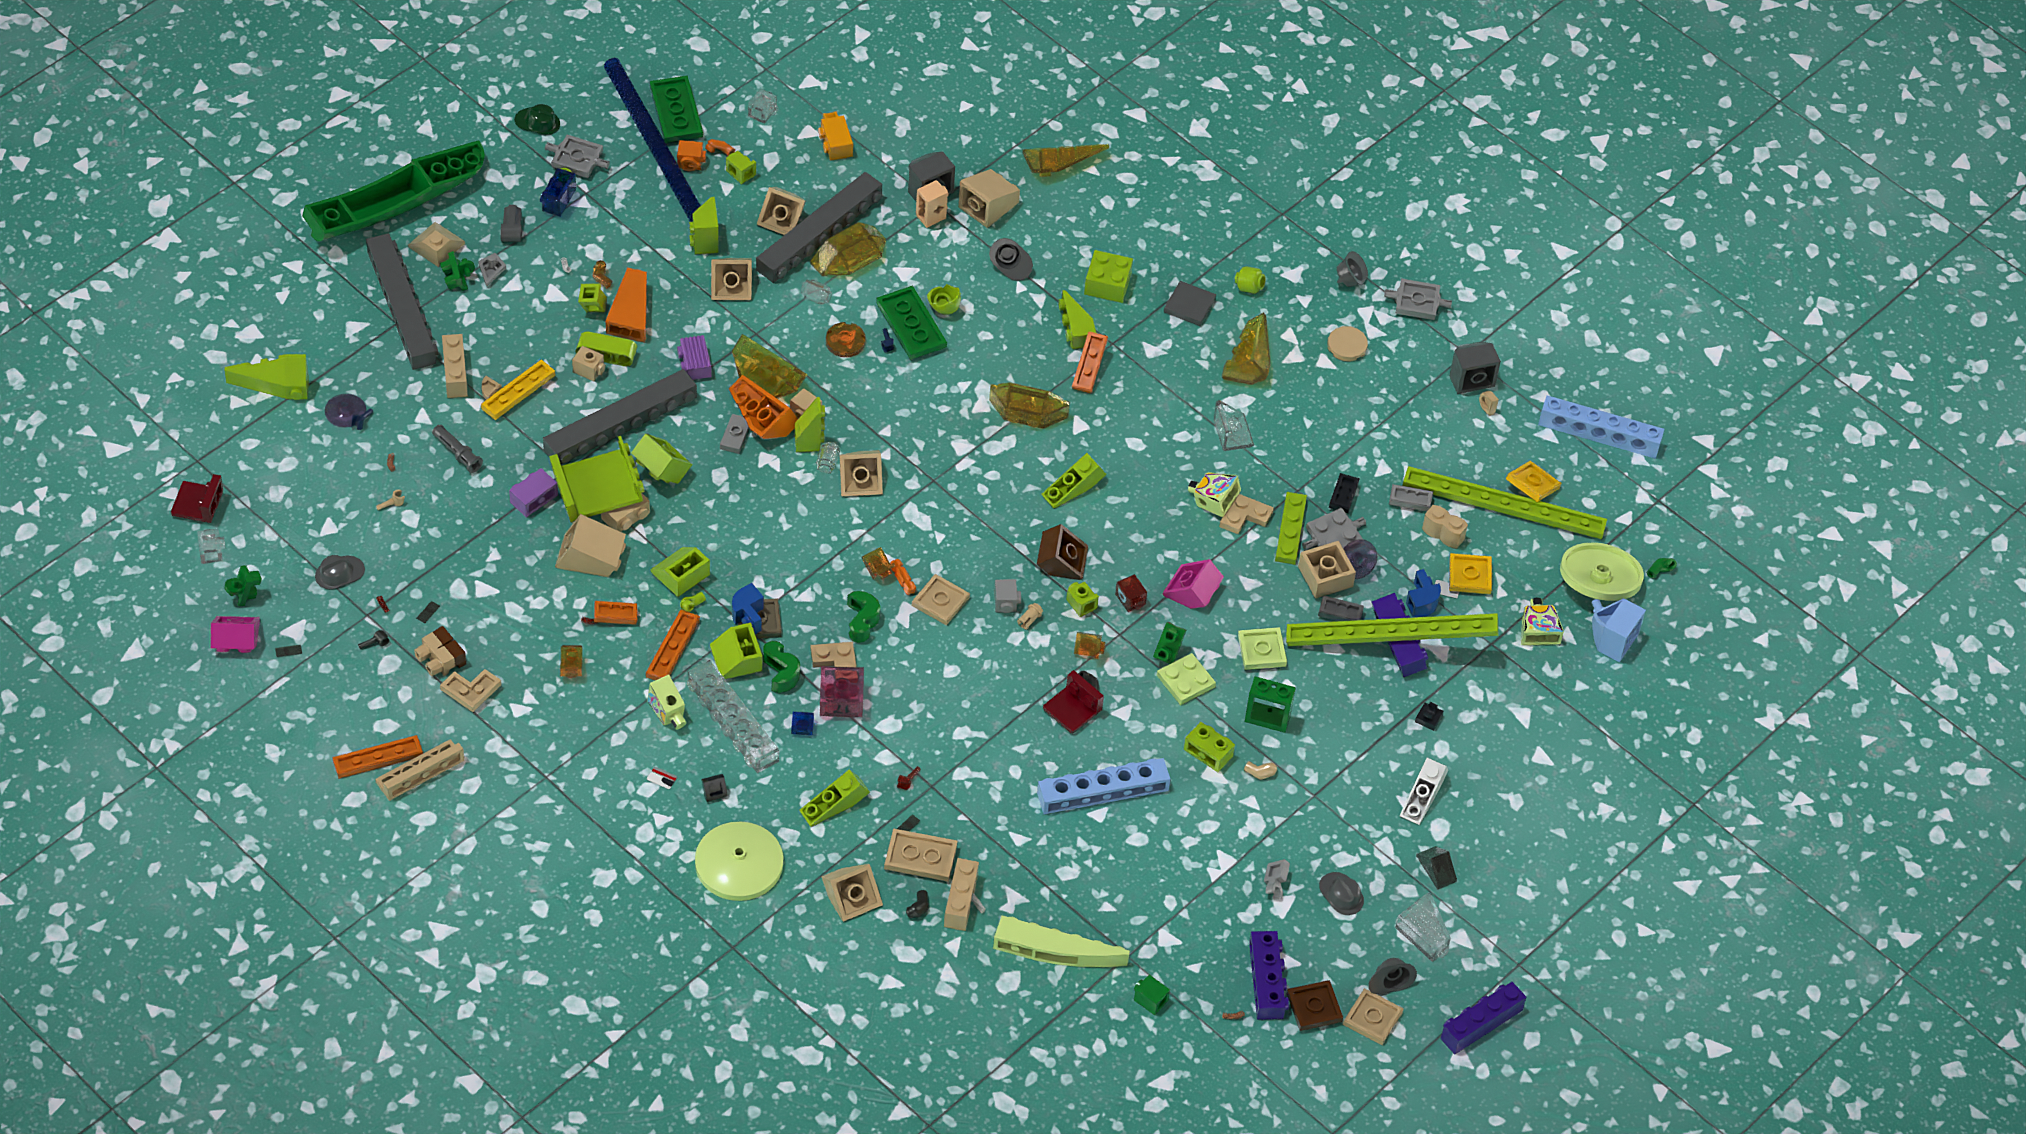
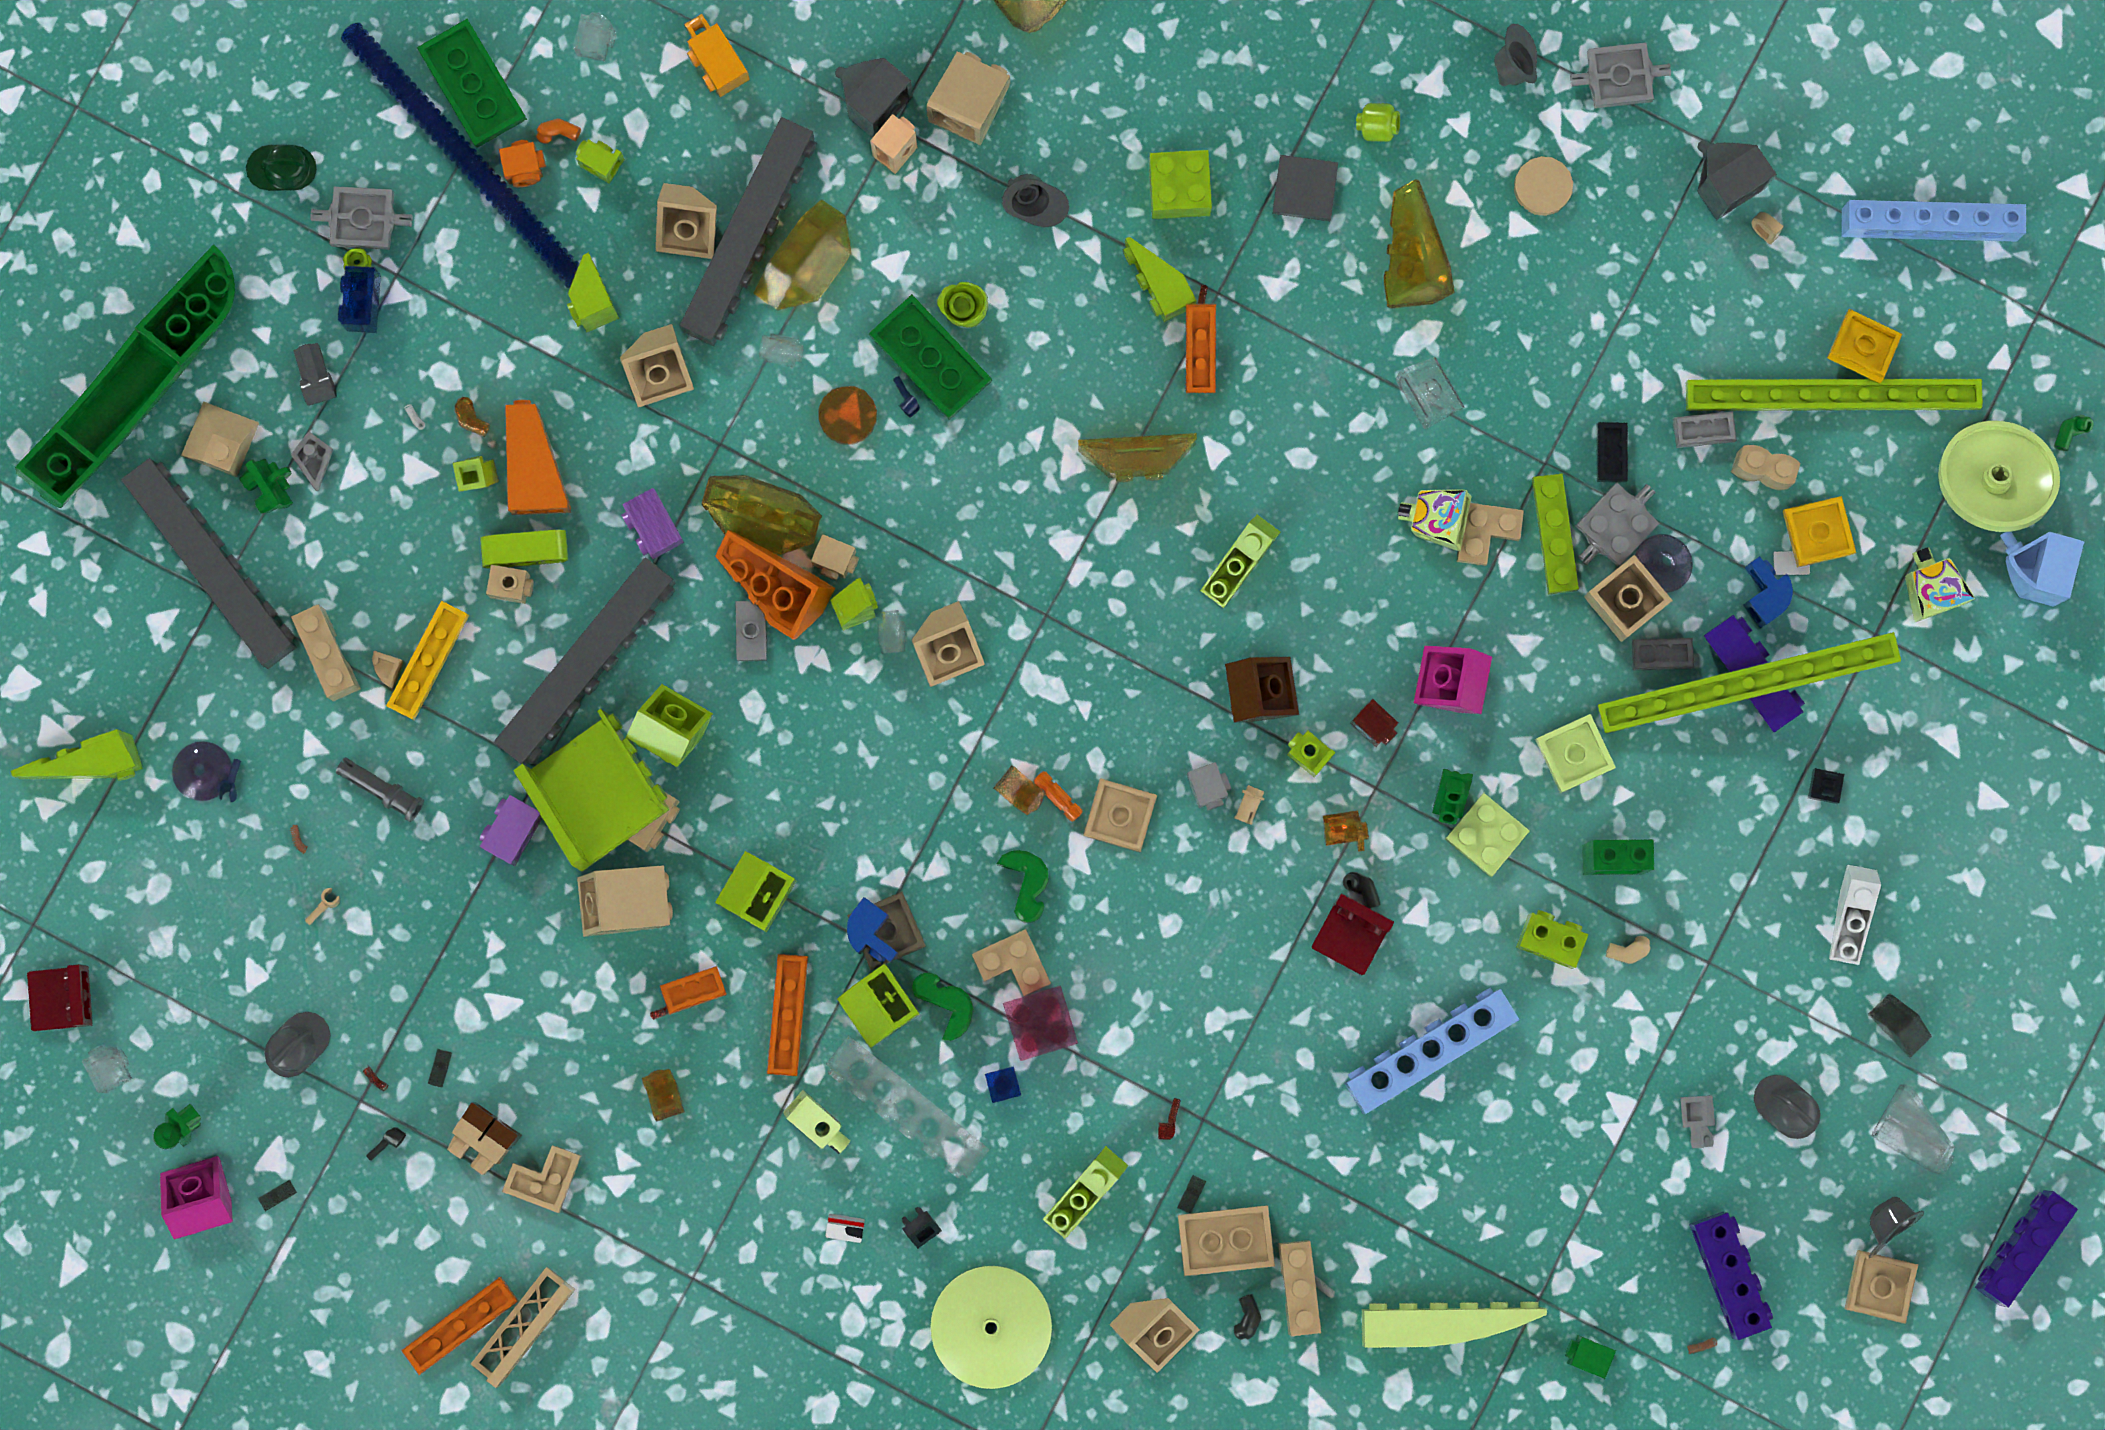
camera: 15 degrees left, 30 degrees up
lime arm [680,592,706,612] -> none
reddish brown plate [1286,980,1343,1031] -> none

